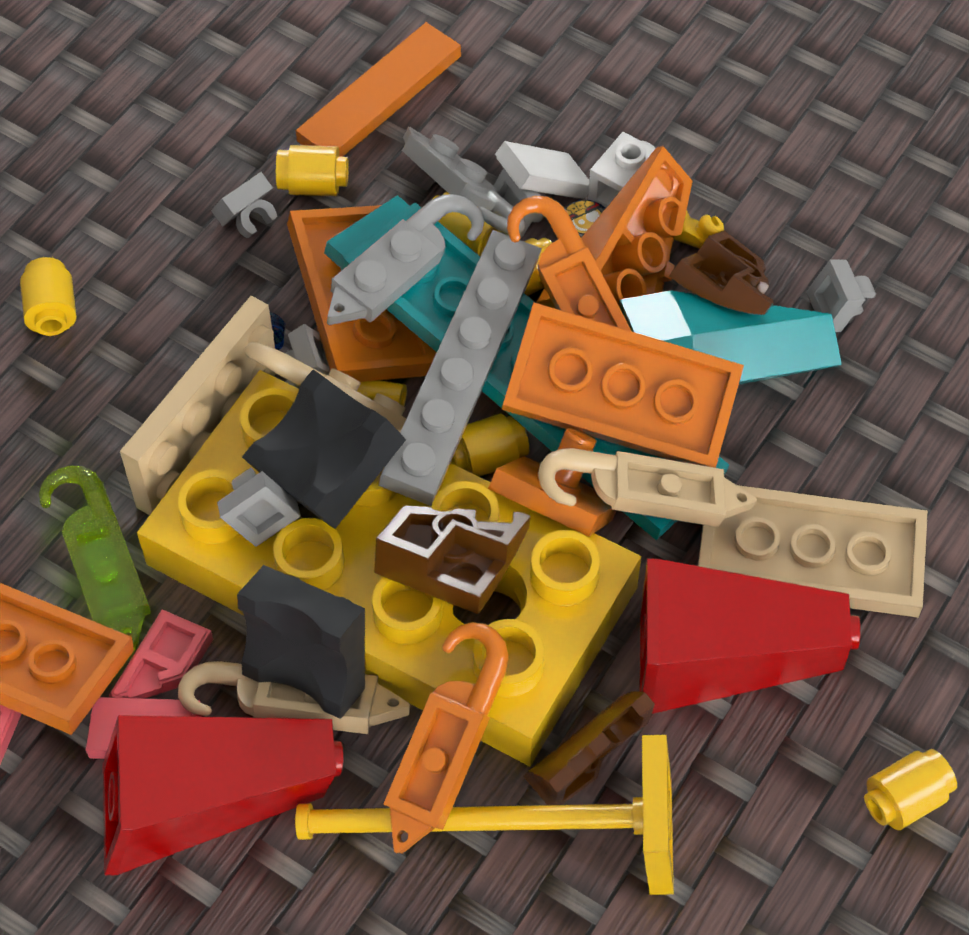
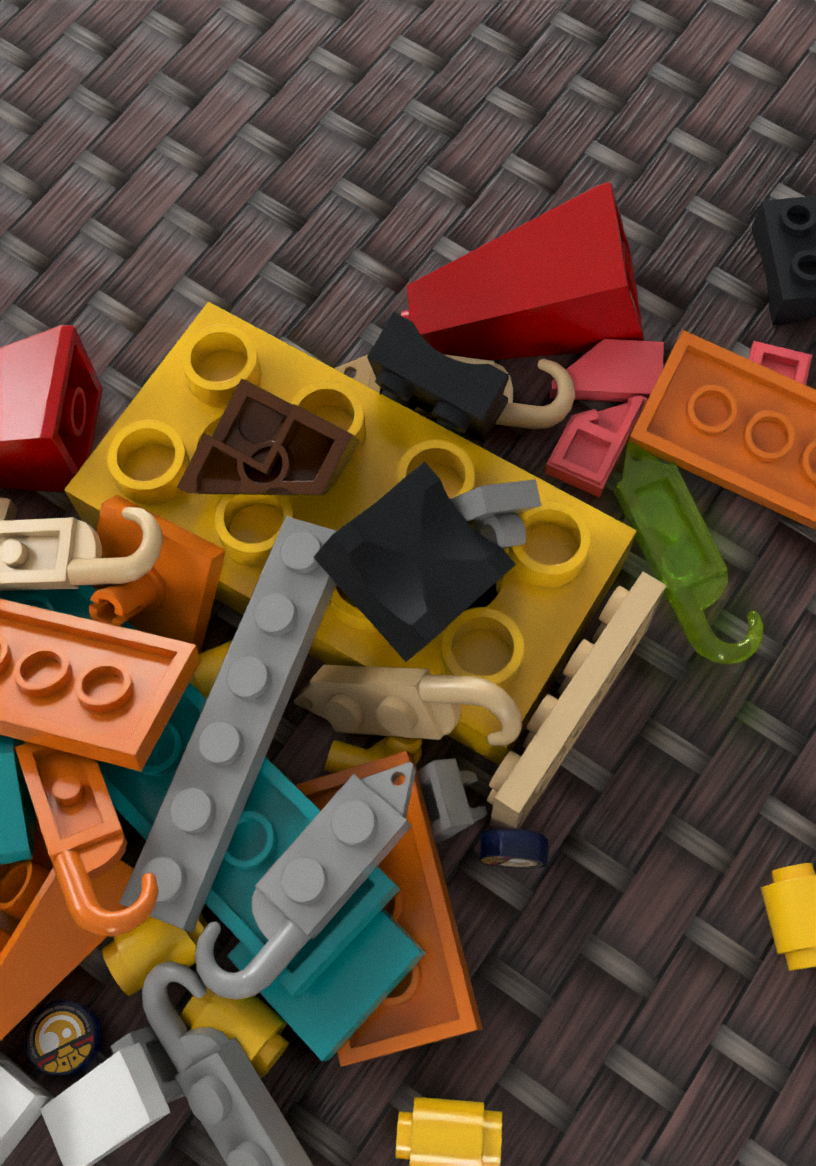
camera: 175 degrees left, 10 degrees up
light grey tile [211,172,277,238] -> none
yellow tile [295,735,674,895] -> none
orange plate [383,622,509,854] -> none
reddish brown slope [523,691,655,805] -> none

